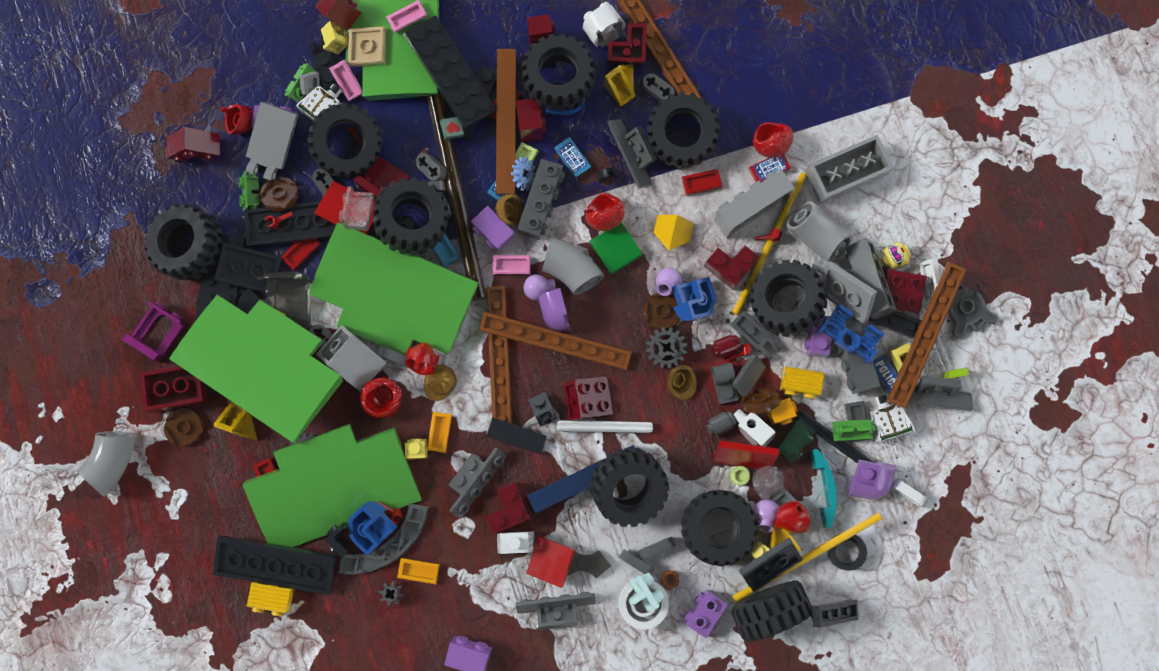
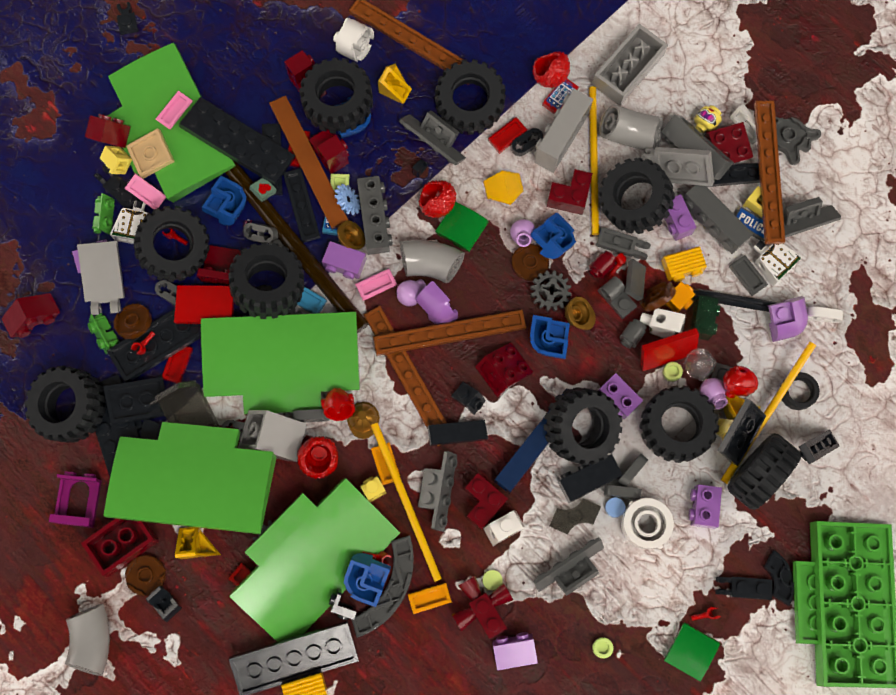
camera: 25 degrees left, 5 degrees down
red helmet [221,104,253,136] -> none
light grey tile [300,71,320,95] -> none
clear bracket [339,186,374,231] -> none
dark grey gear [379,581,404,606] -> none
red tile [526,536,575,588] -> none
tile [554,137,591,179] -> none
white axle [557,421,653,433] -> none
dark red brick [607,23,647,65] -> none
light aqua hips [628,573,664,612] -> none
dark grey beam [643,74,674,101] -> none
dark orange plate [660,570,680,590] -> none
red hand [755,228,782,242] -> none
teal slope [810,449,837,528] -> none
blue piece [818,304,885,364] -> none
bright green hinge [832,419,875,441] -> none
lime tile [943,368,969,379] -> none
none -> black bracket [146,586,182,622]
none -> blue brick [202,176,246,226]
none -> black plate [283,168,321,243]
none -> yellow piece [371,423,442,582]
none -> dark red brick [451,576,513,639]
none -> yellowish green tile [482,570,503,591]
none -> black beam [511,128,543,156]
none -> blue brick [530,315,570,359]
none -> black brick [558,454,623,503]
none -> medium lavender brick [598,373,644,420]
none -> light blue tile [605,497,626,518]

